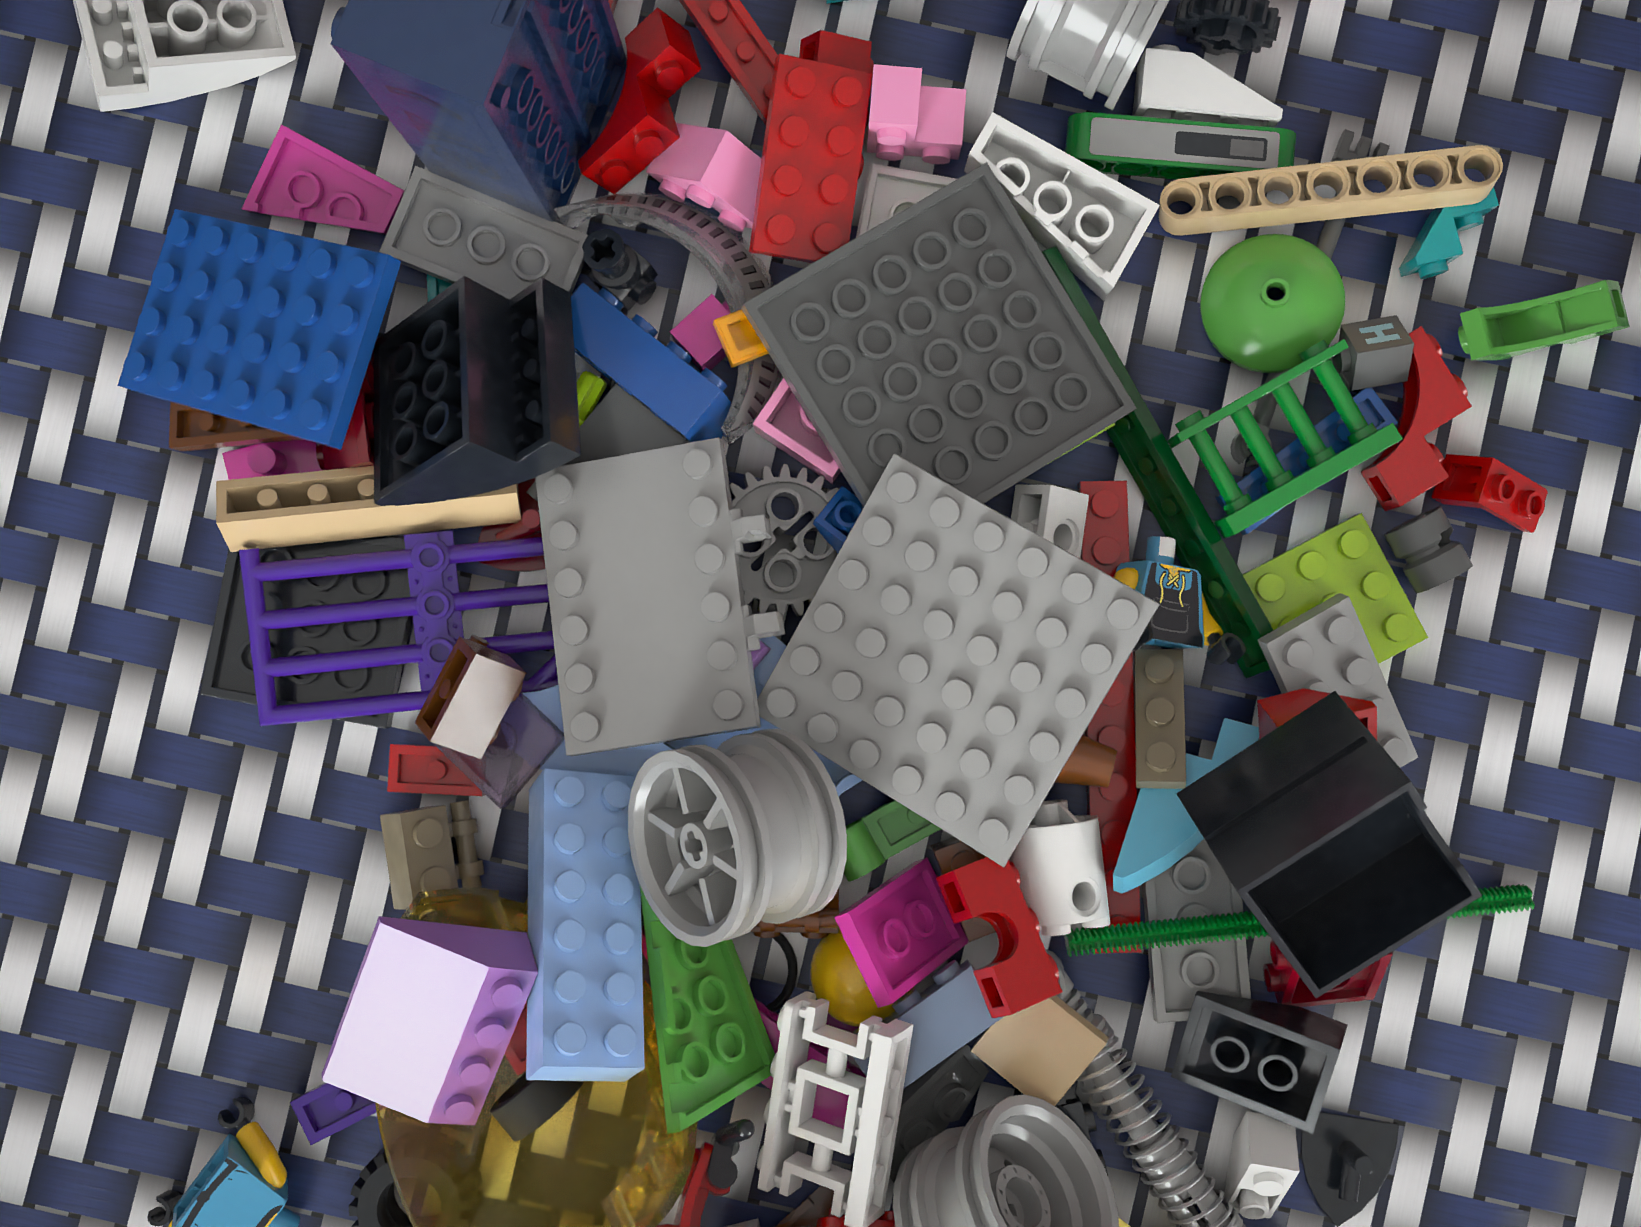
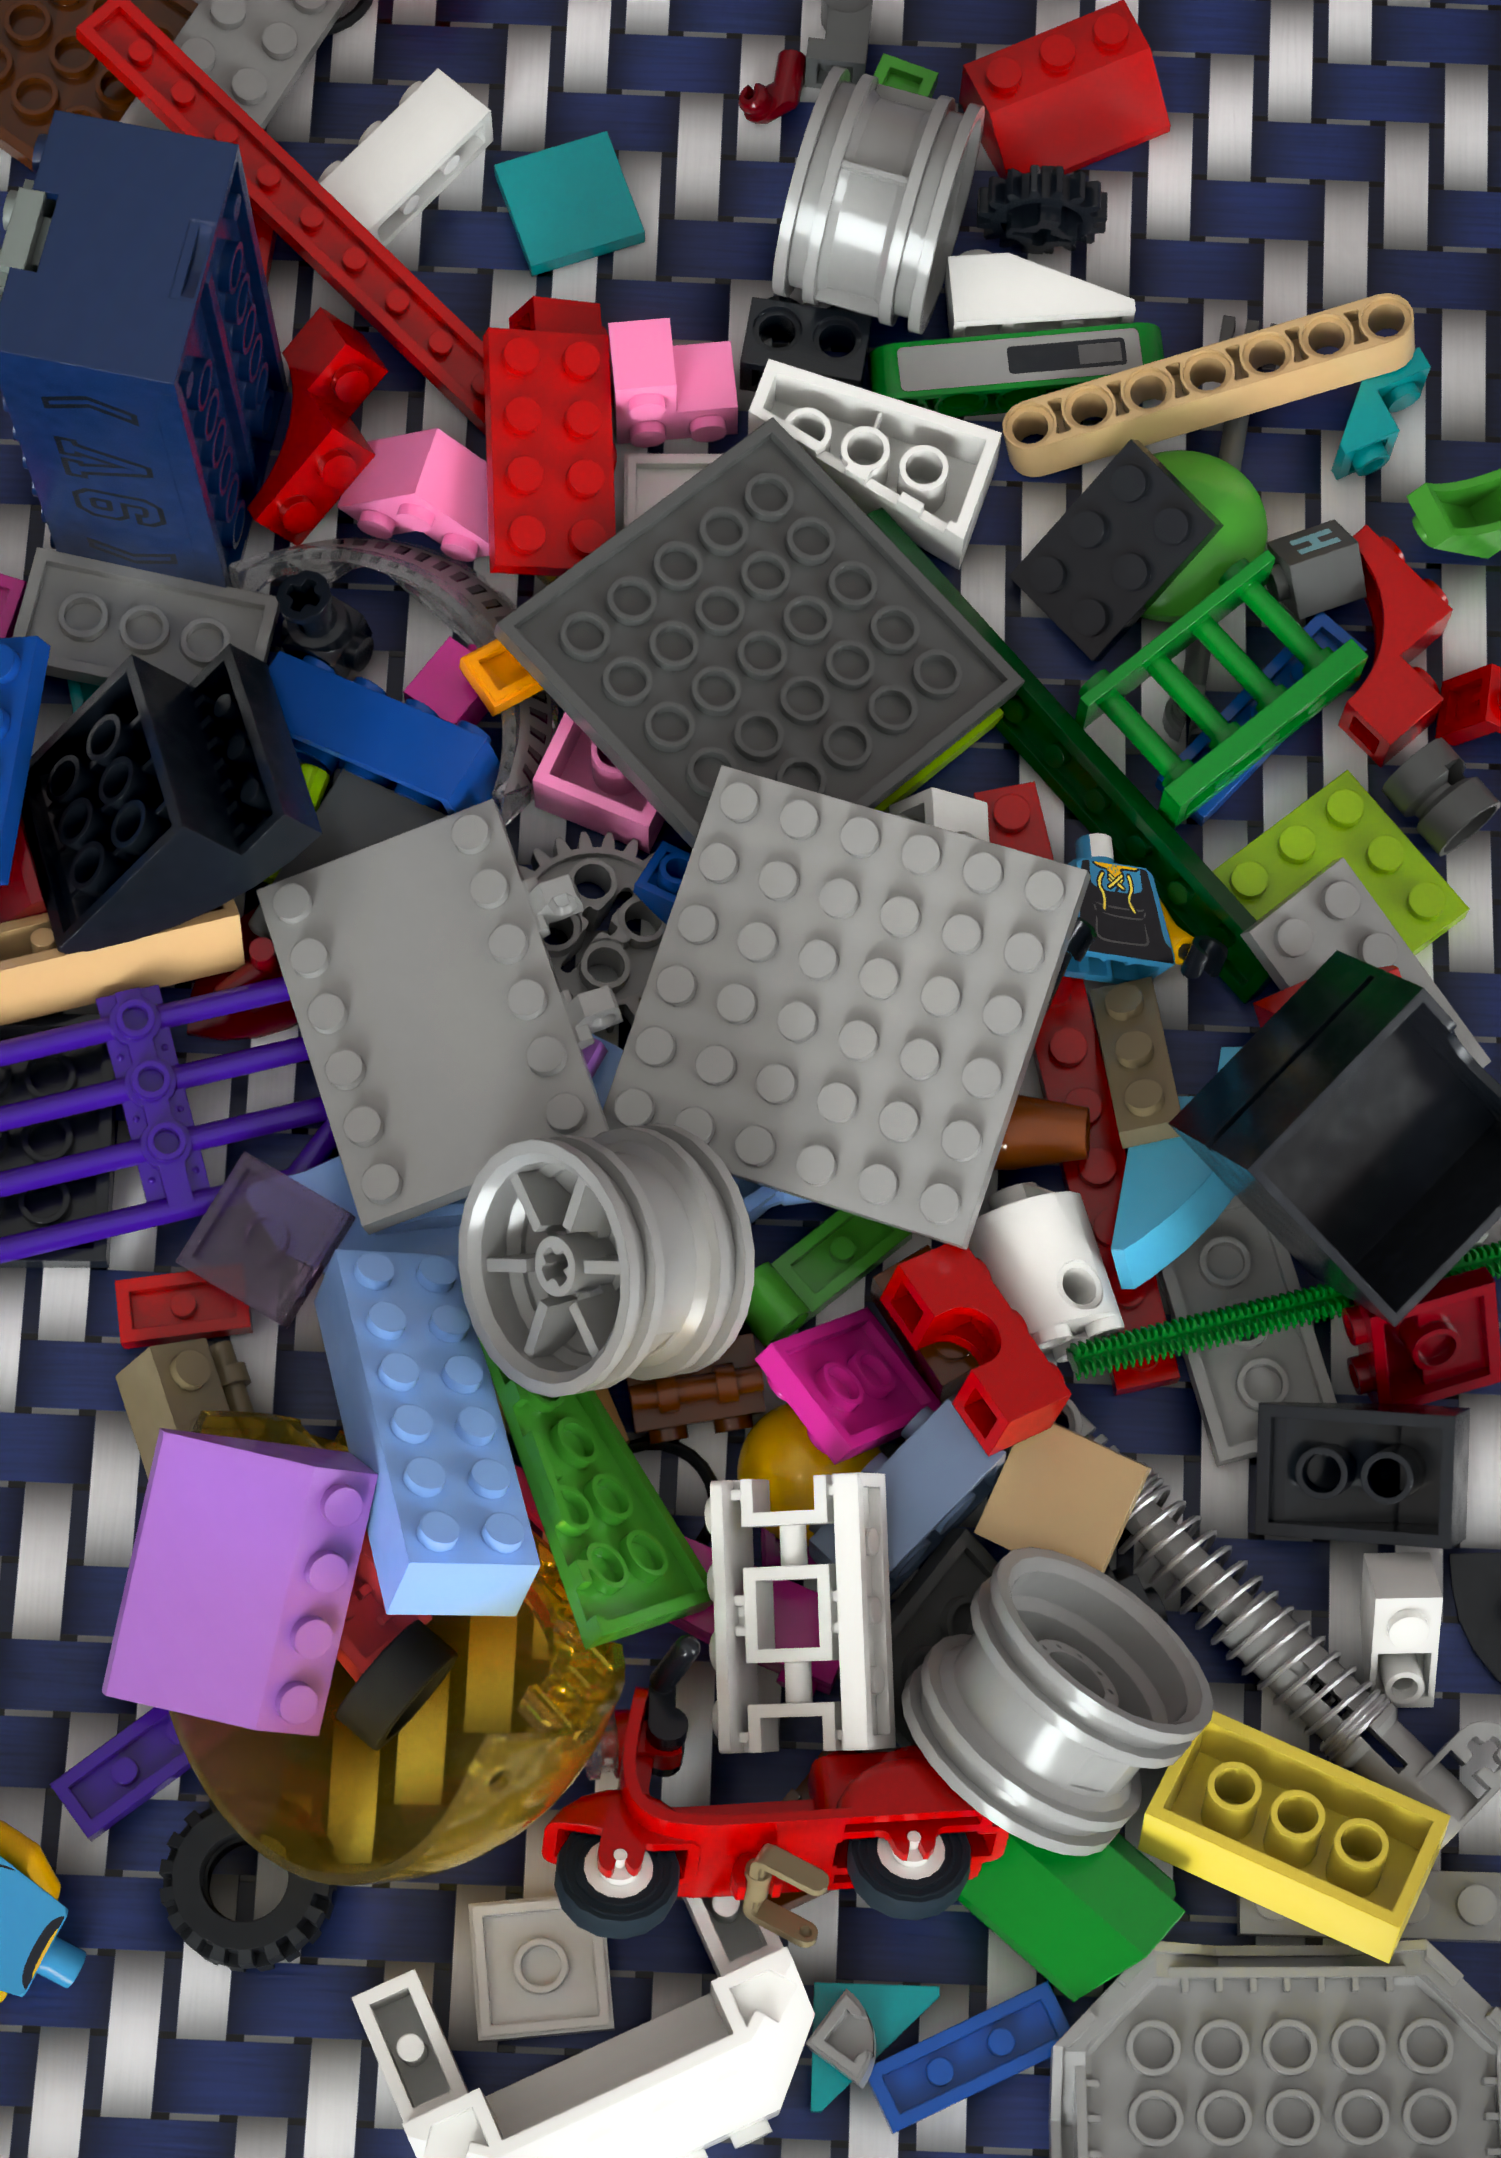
camera: 15 degrees left, 15 degrees down
brick [414,635,526,759] -> none
none -> black brick [740,296,872,392]
none -> black plate [1009,439,1224,661]

